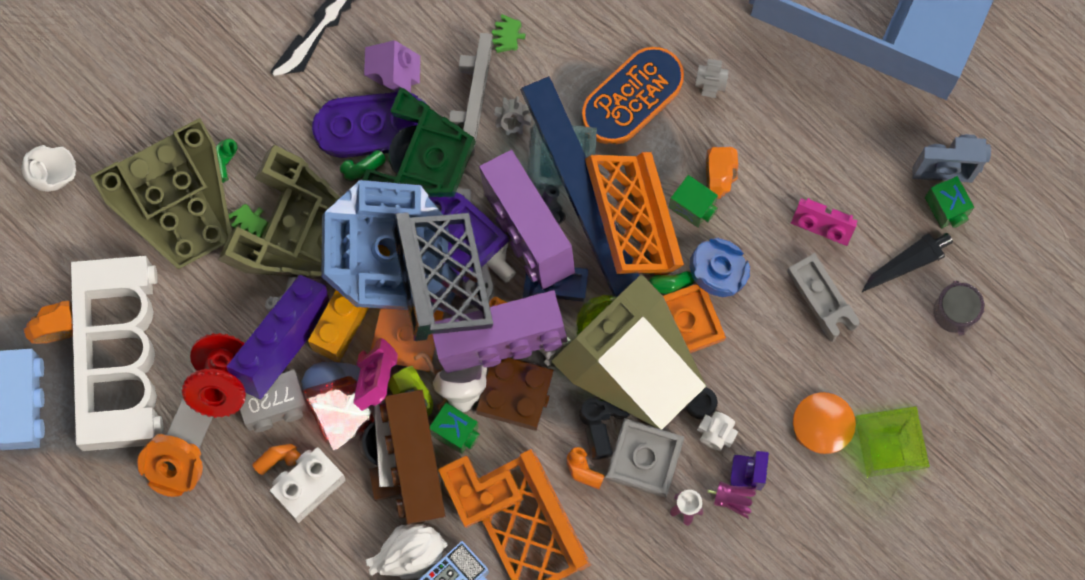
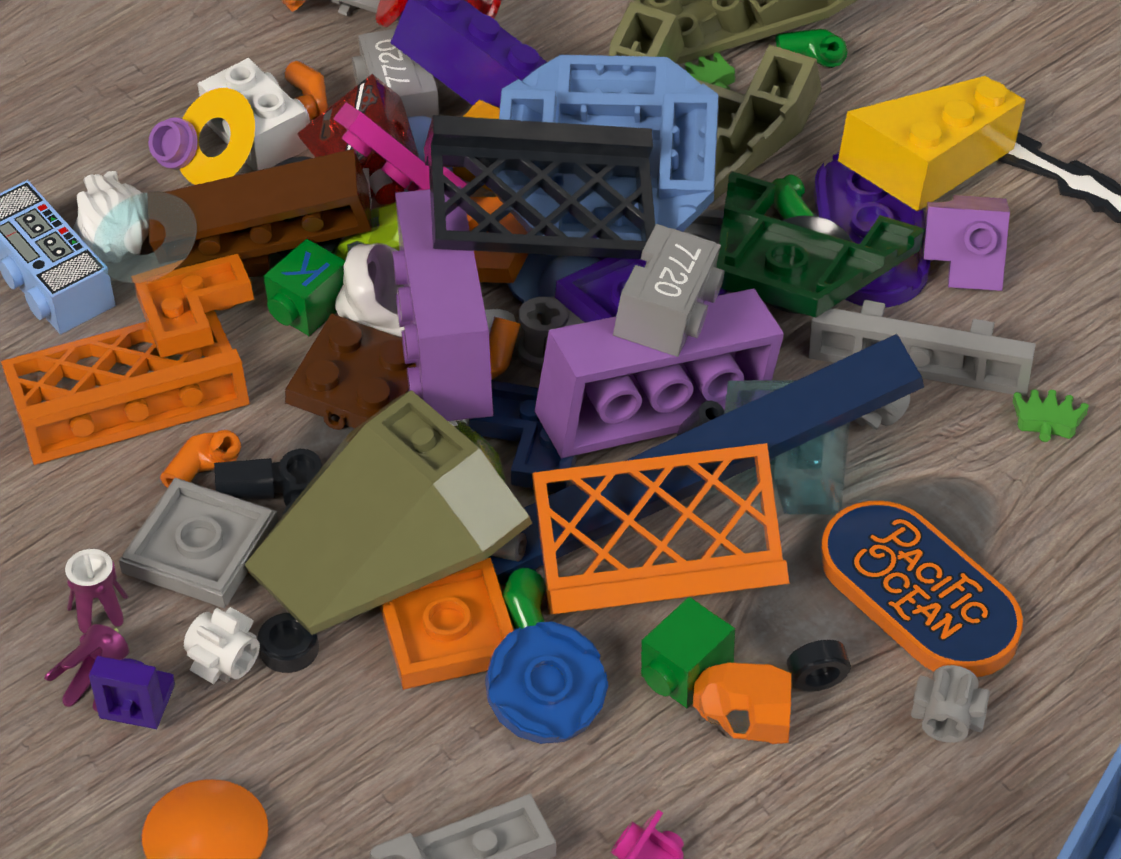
camera: 100 degrees right, 25 degrees down
none -> clear light blue piece [93,192,197,283]
none -> medium lavender plate [149,117,198,169]
none -> yellow piece [180,88,255,185]
none -> light grey brick [613,224,725,357]
none -> black tile [787,640,851,691]
none -> yellow wedge [838,76,1026,212]

